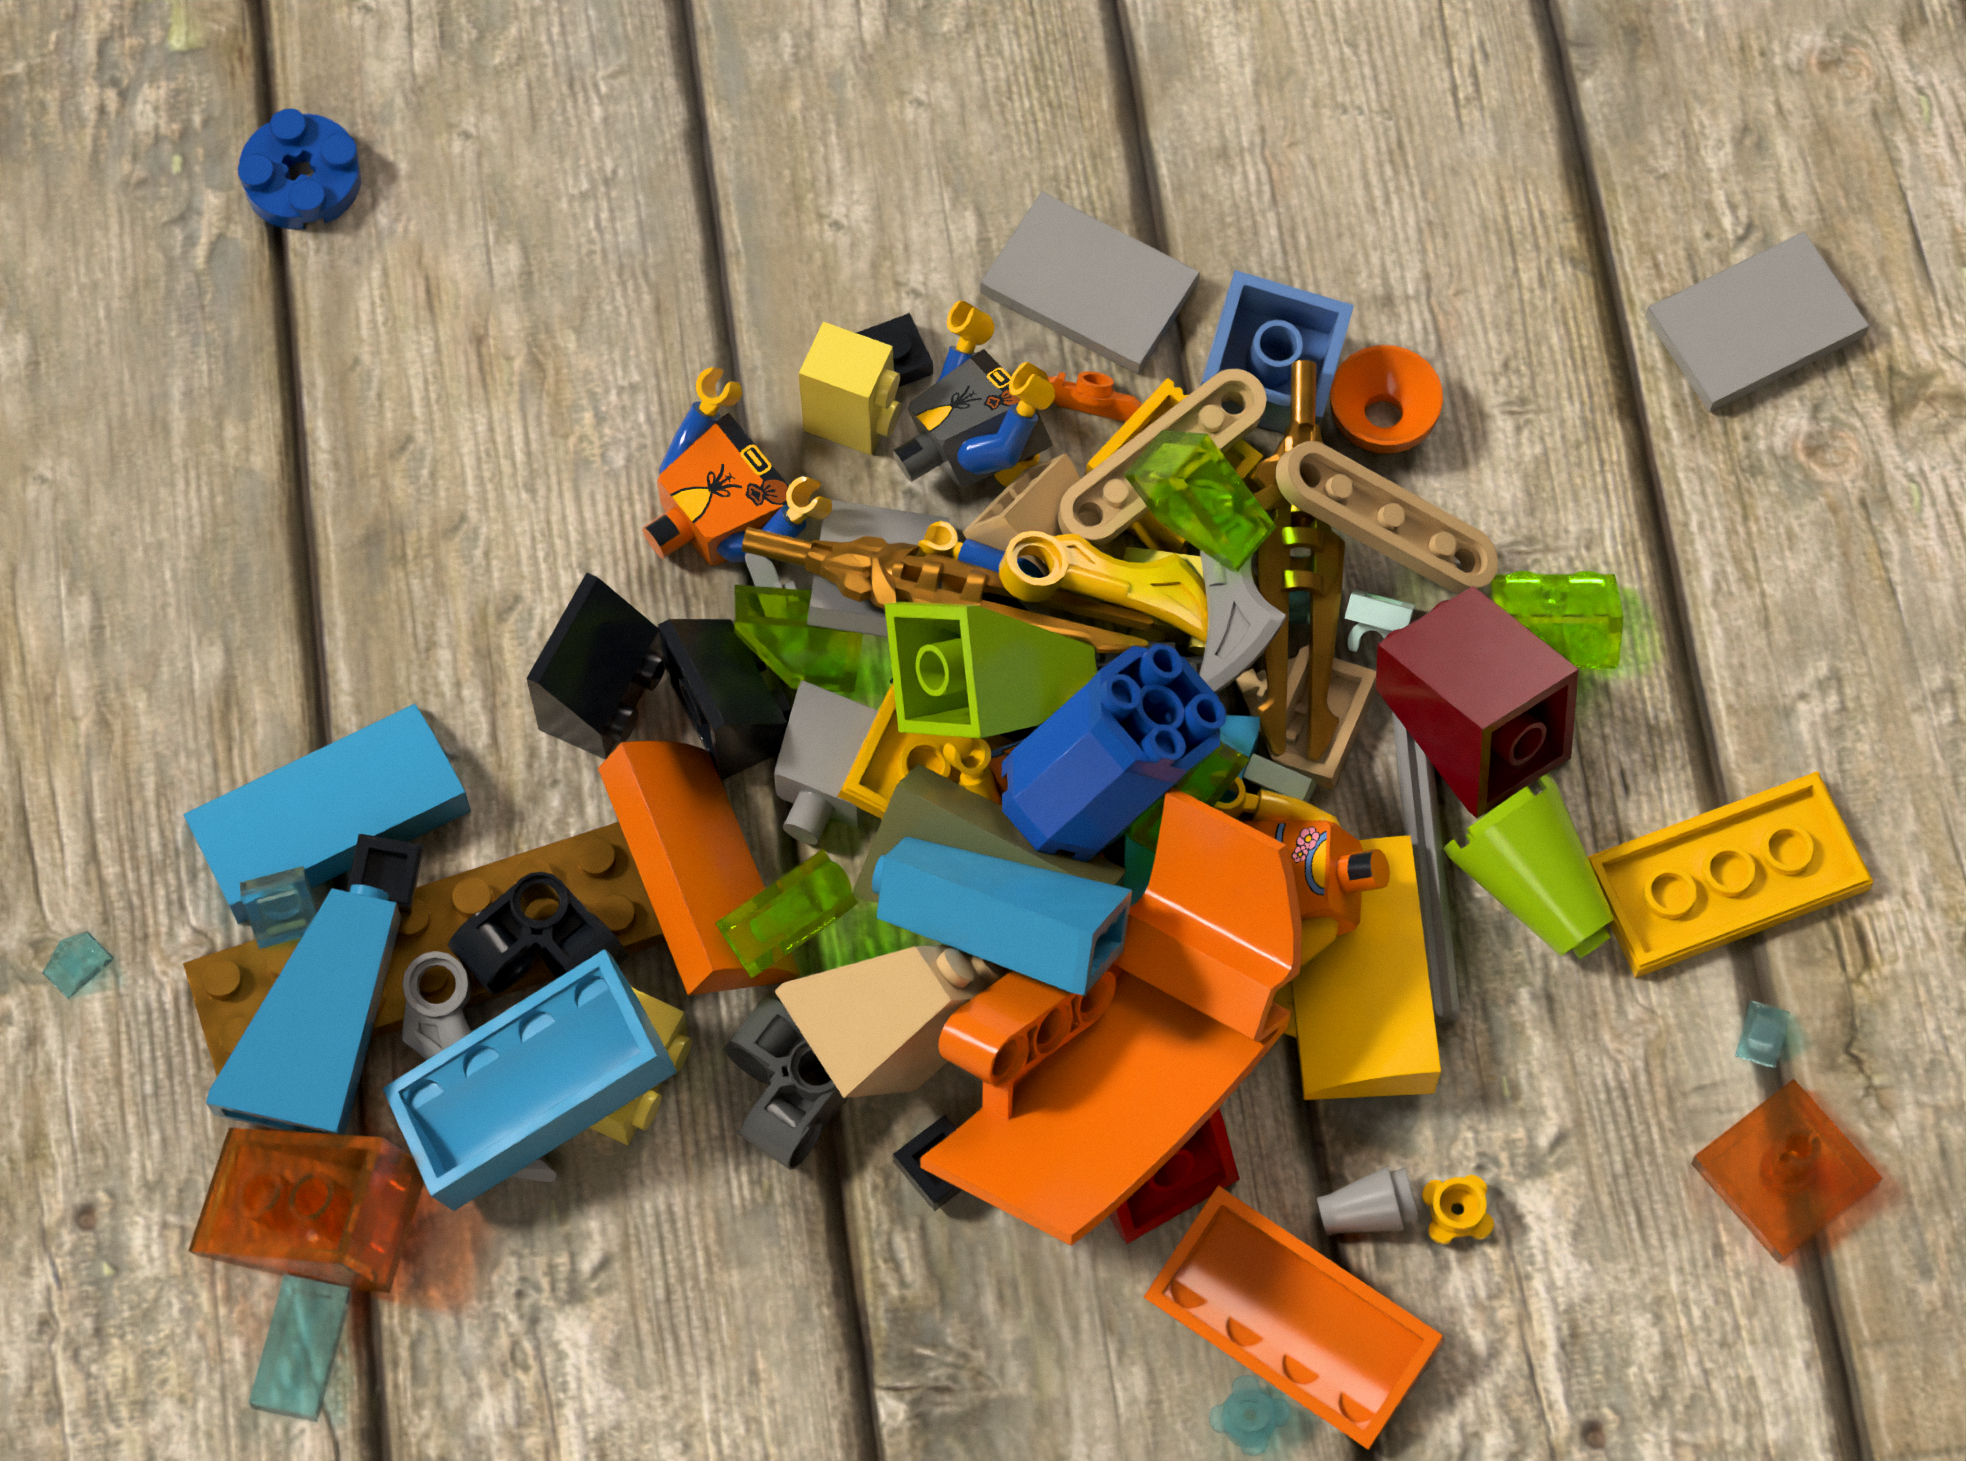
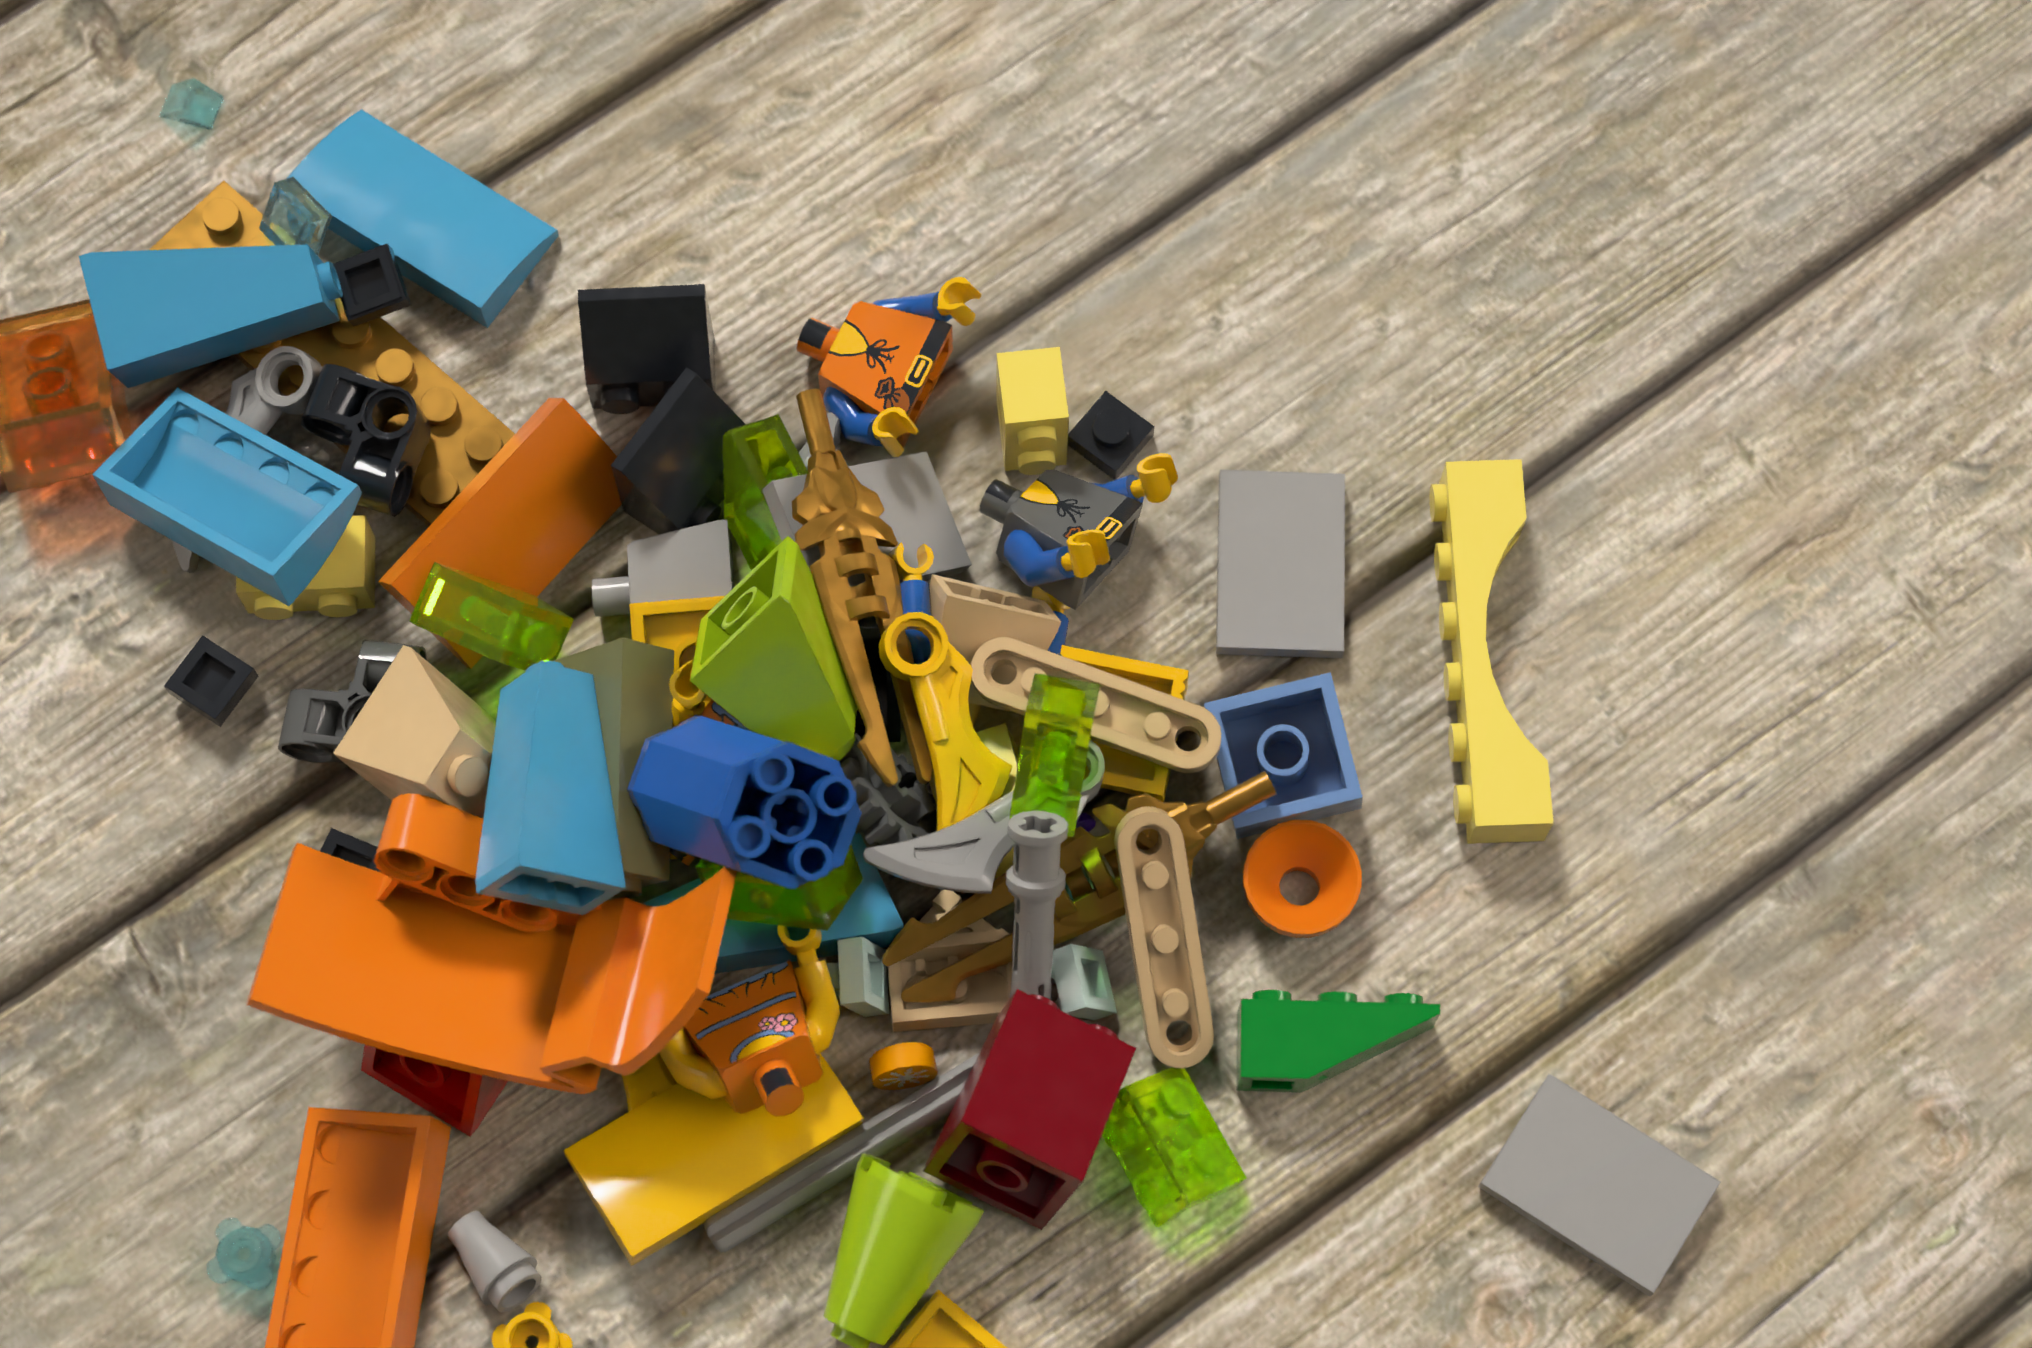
camera: 60 degrees right, 5 degrees up
orange piece [1047,371,1142,422] -> none
none -> black plate [164,635,259,727]
none -> light orange tile [869,1042,938,1090]
none -> light grey pin [1006,811,1068,1000]
none -> green slope [1236,990,1440,1093]
none -> light yellow arch [1430,459,1554,844]

